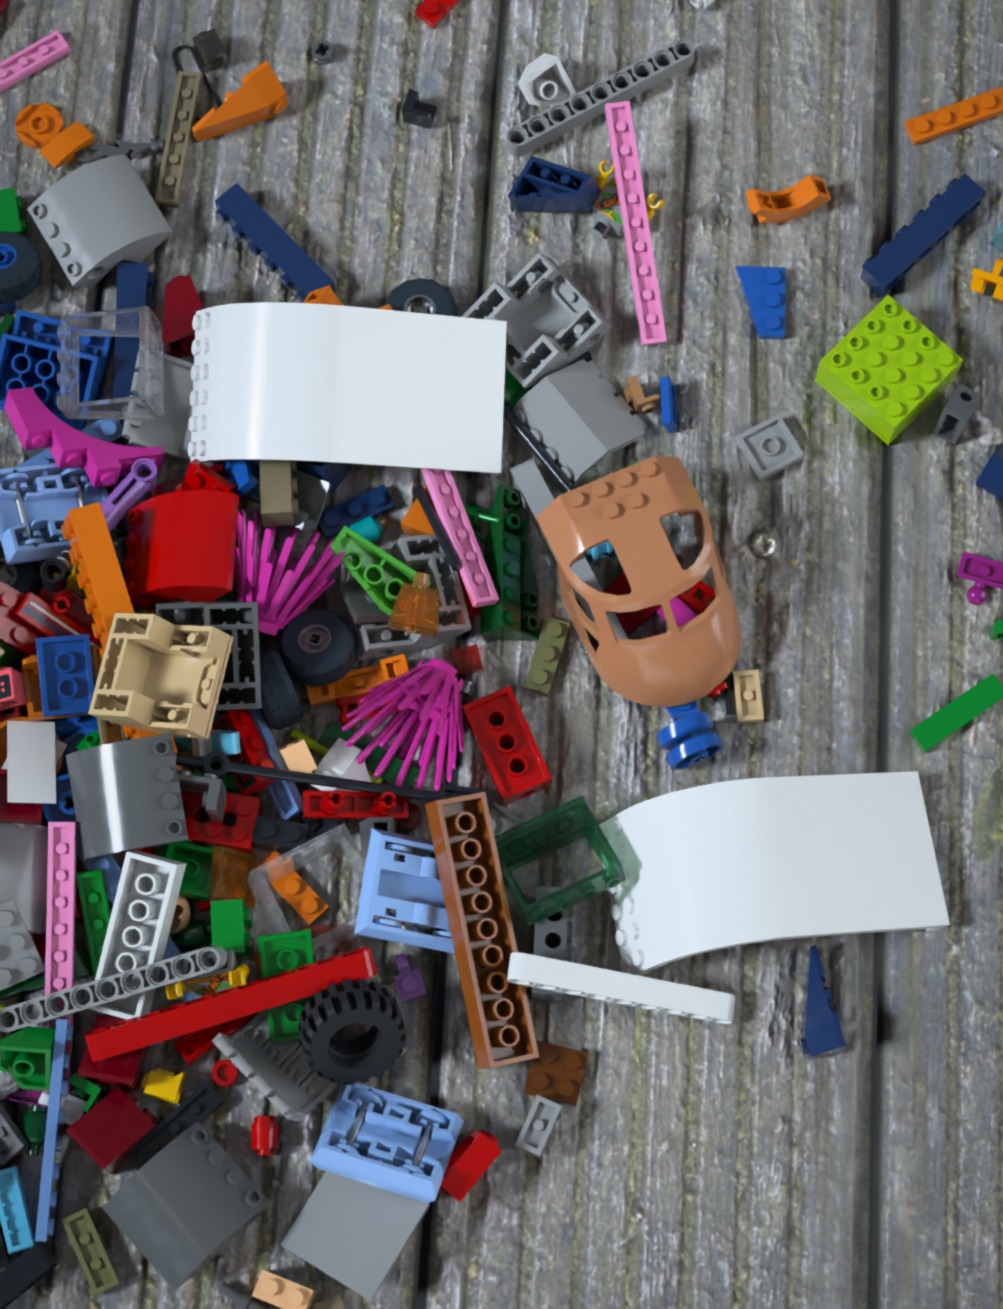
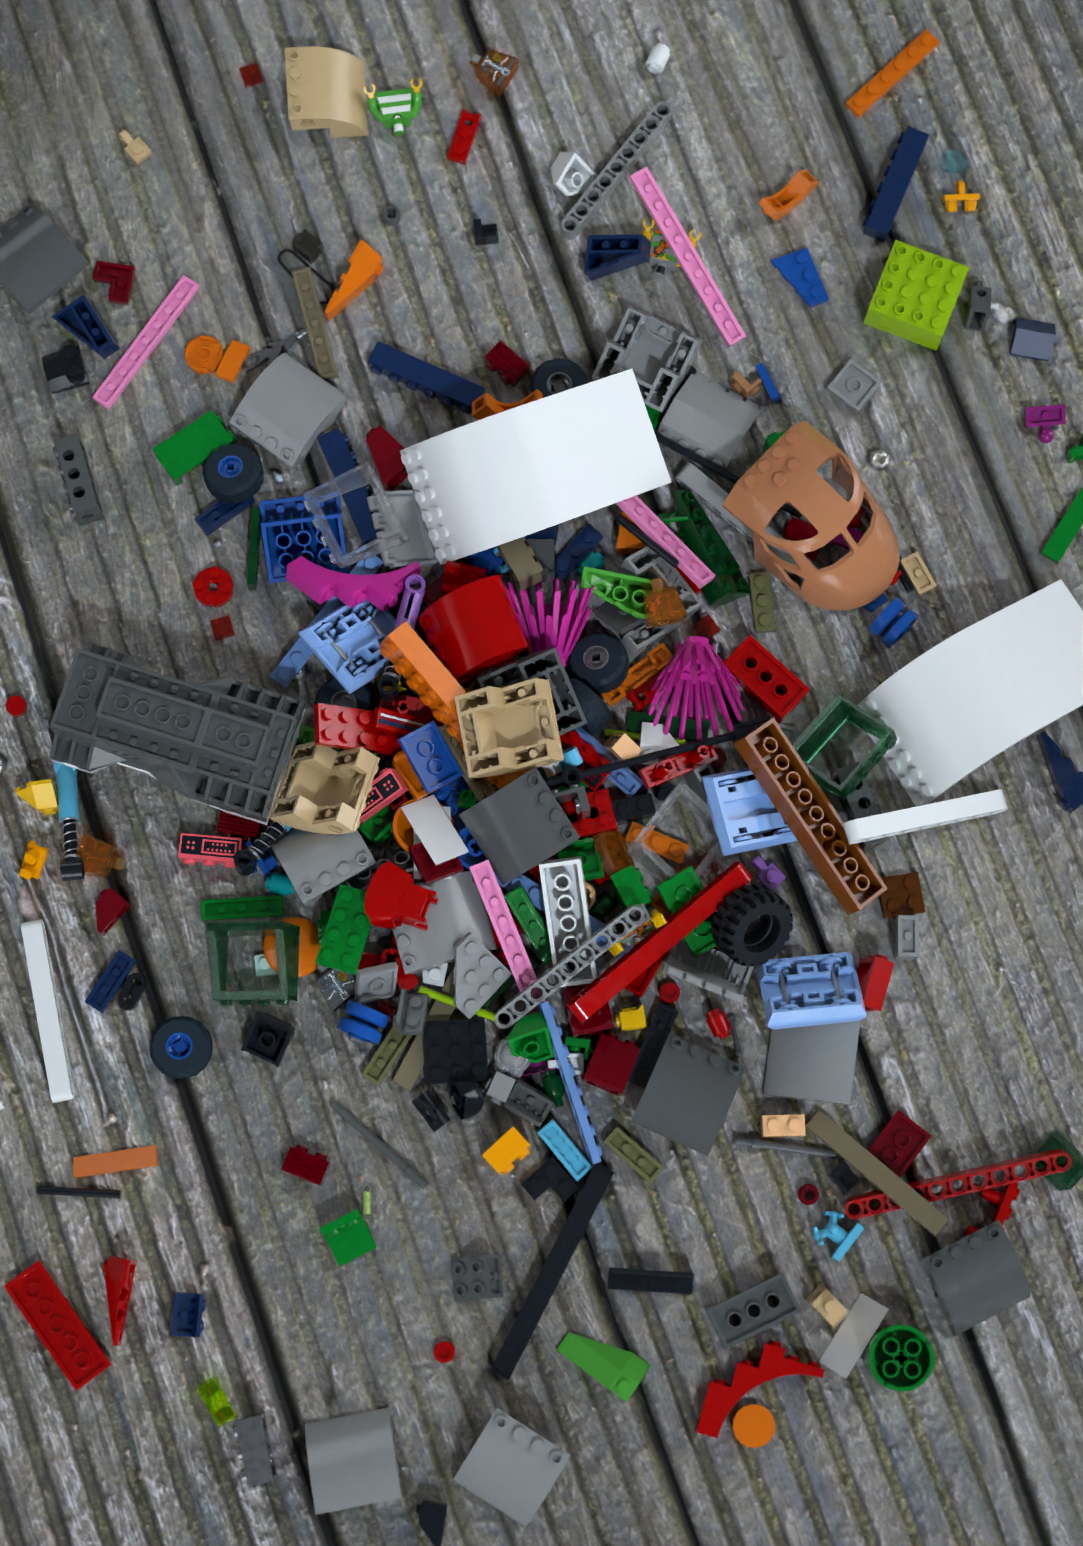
camera: 25 degrees left, 5 degrees up
none -> dark red brick [485,340,530,387]

